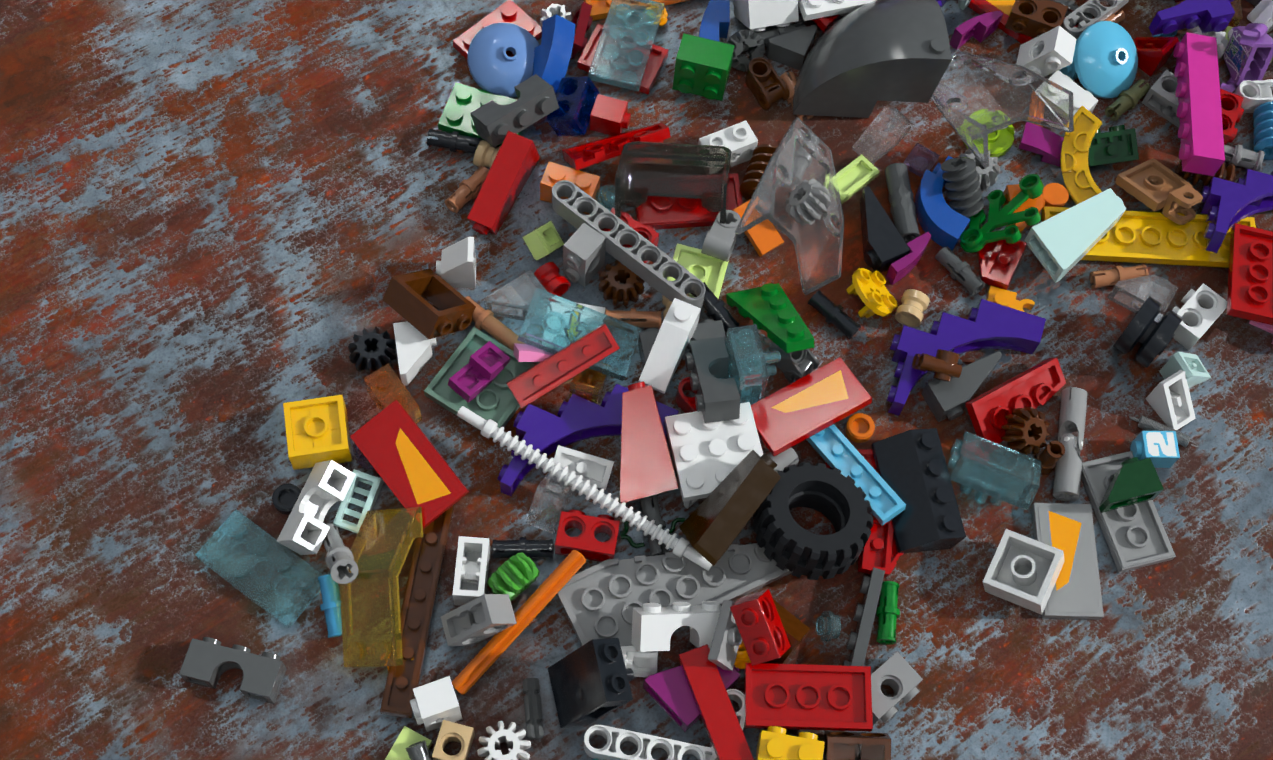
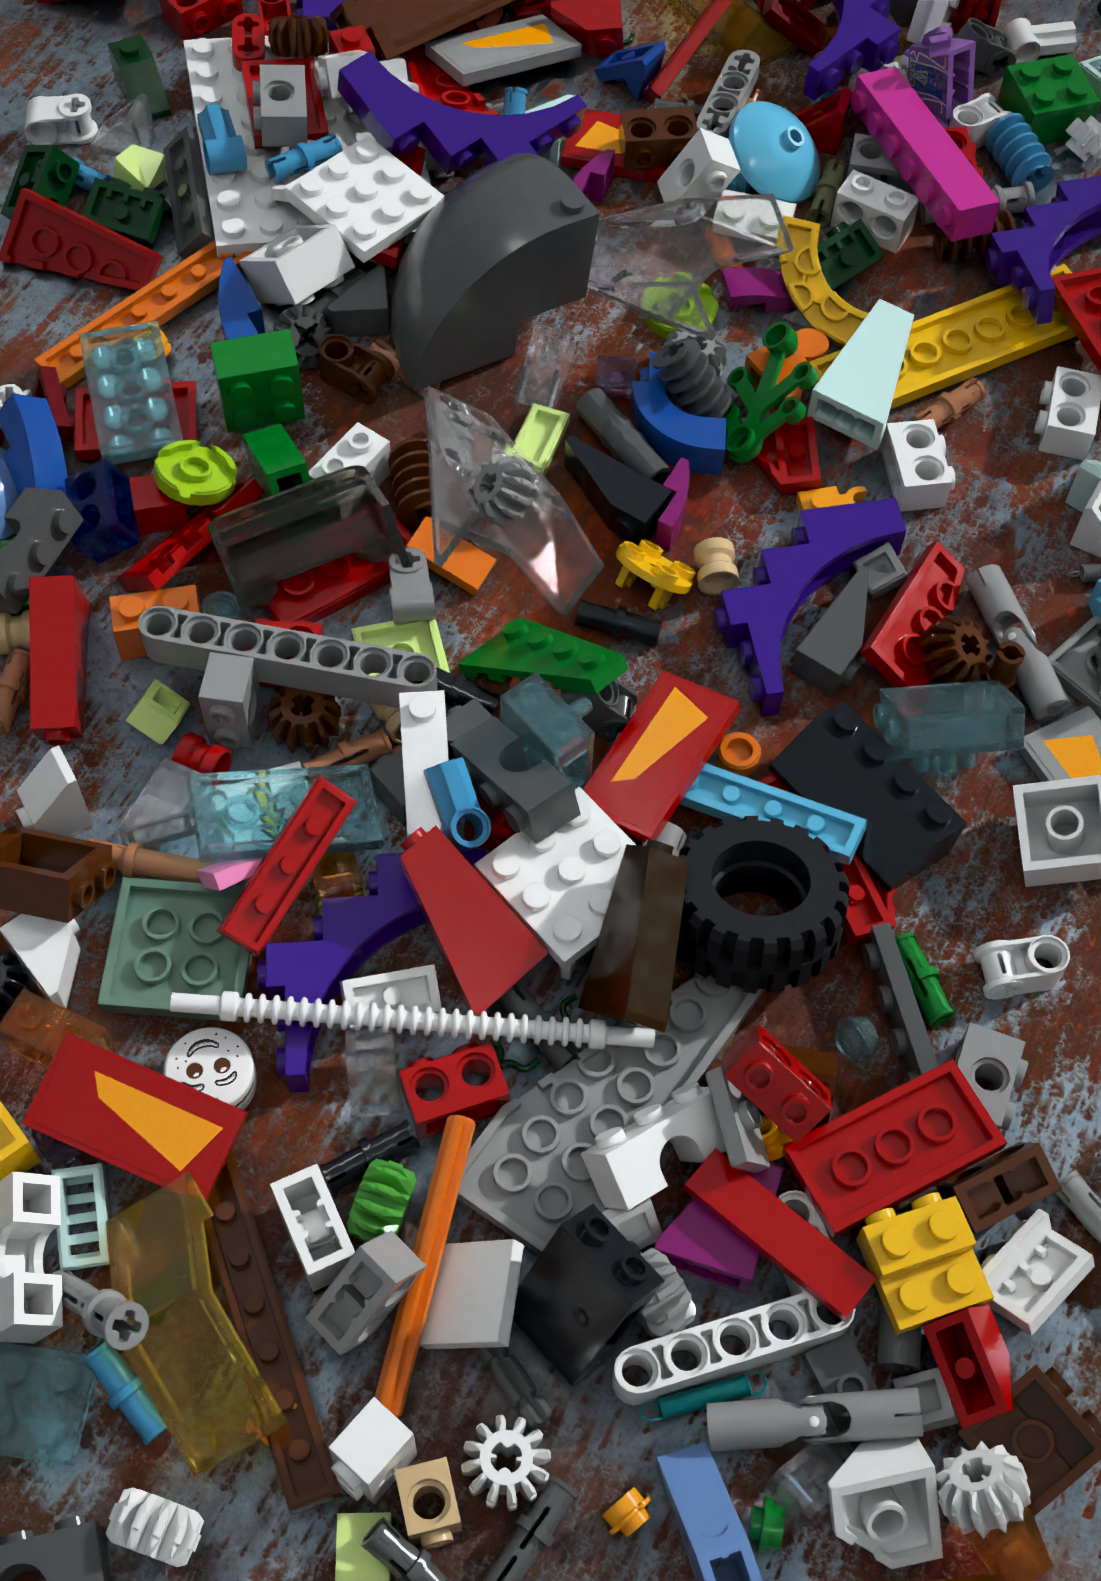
camera: 25 degrees left, 5 degrees down
magenta slope [448,341,510,403] -> none
reddish brown plate [912,349,962,382] -> none
dark grey pin [935,246,985,296] -> none
clear slope [1107,274,1179,322] -> none
black wheel [1113,296,1183,368] -> none
medium nougat plate [1115,158,1203,225] -> none
none -> white gear [105,1488,204,1567]
none -> lime tile [153,440,237,506]
none -> white head [163,1027,257,1110]
none -> green slope [242,423,323,547]
none -> white tile [420,1239,524,1349]
none -> dark azure piece [423,757,491,852]
none -> light grey gear [637,1248,696,1339]
none -> white brick [830,169,919,254]
none -> light grey tile [852,542,908,600]
none -> white brick [880,419,955,512]
none -> white piece [973,935,1070,1000]

